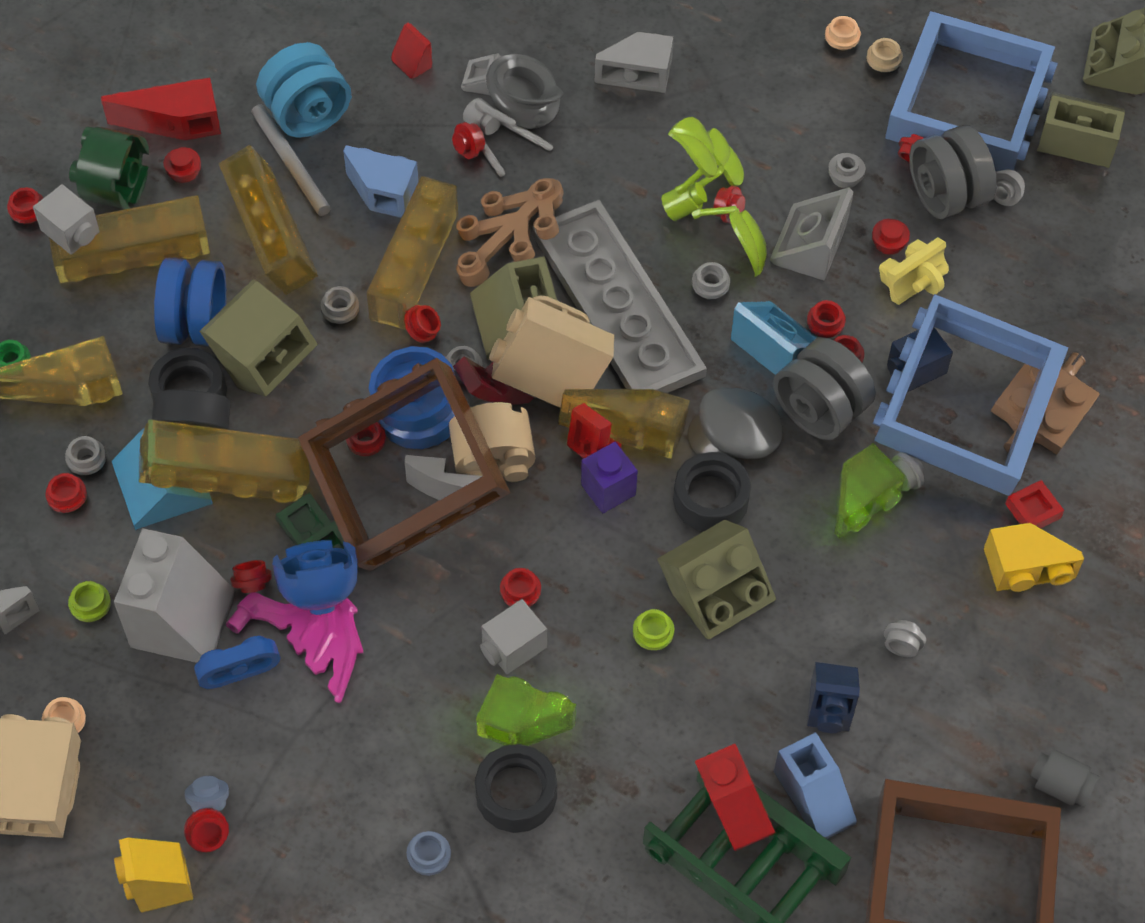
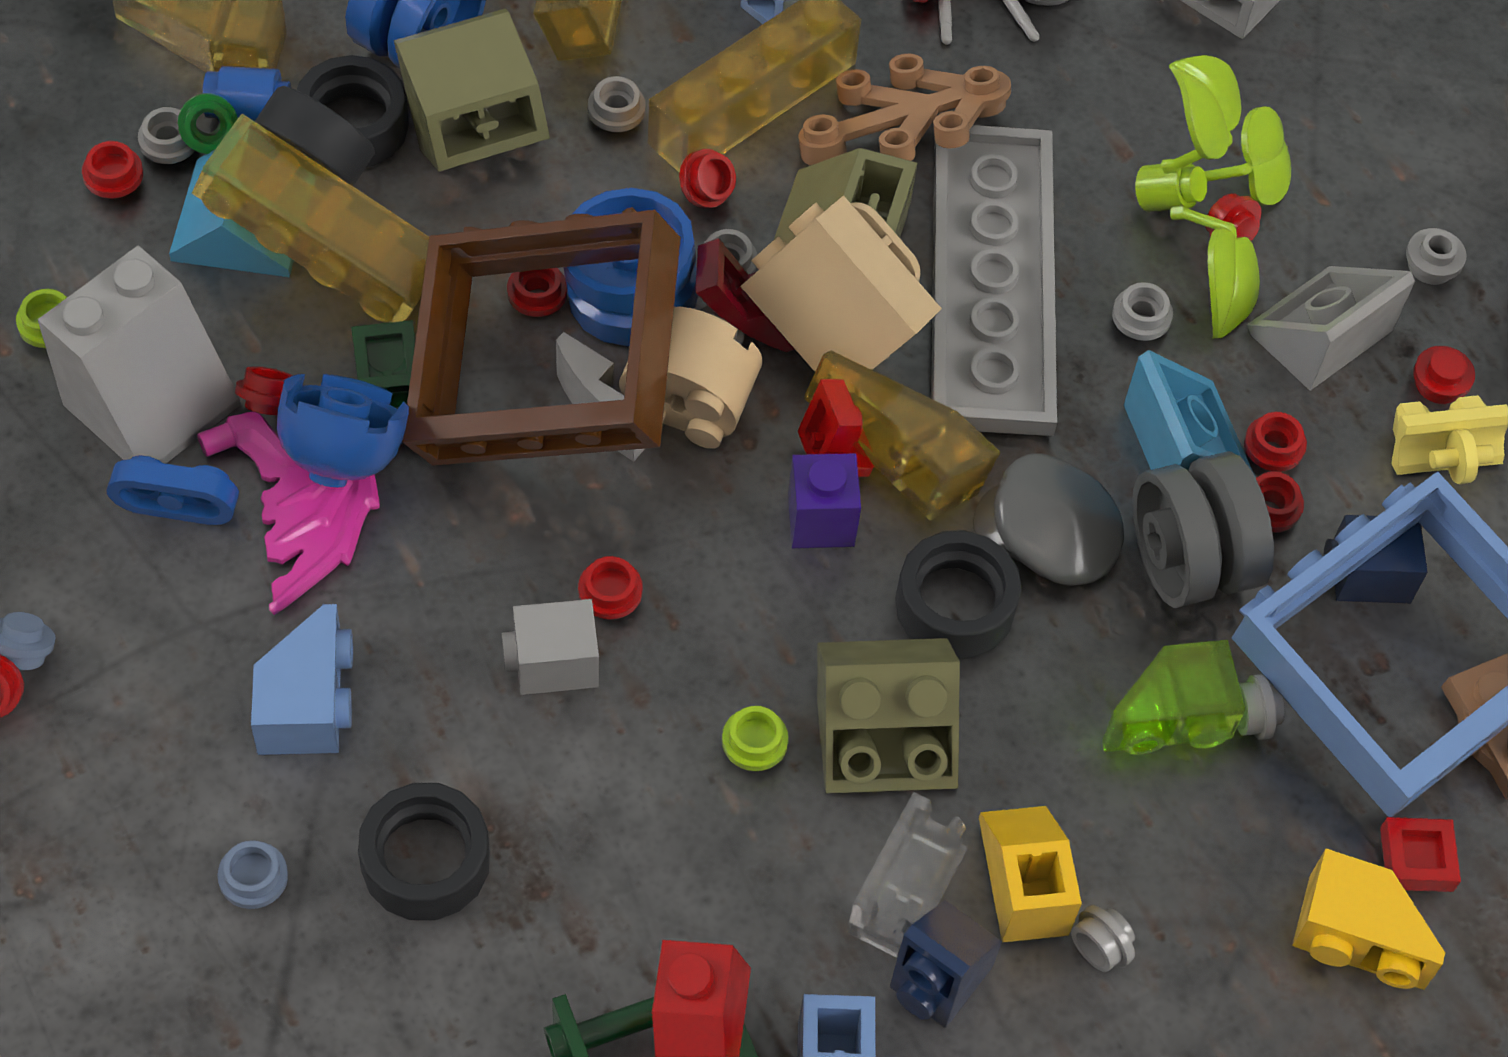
camera: 25 degrees right, 0 degrees up
clear neon green slope [476,674,576,746] -> none
none -> green plate [178,93,238,154]
none -> blue brick [203,66,292,127]
none -> medium blue slope [251,604,353,755]
none -> clear hinge [847,792,967,958]
none -> yellow slope [979,806,1082,943]

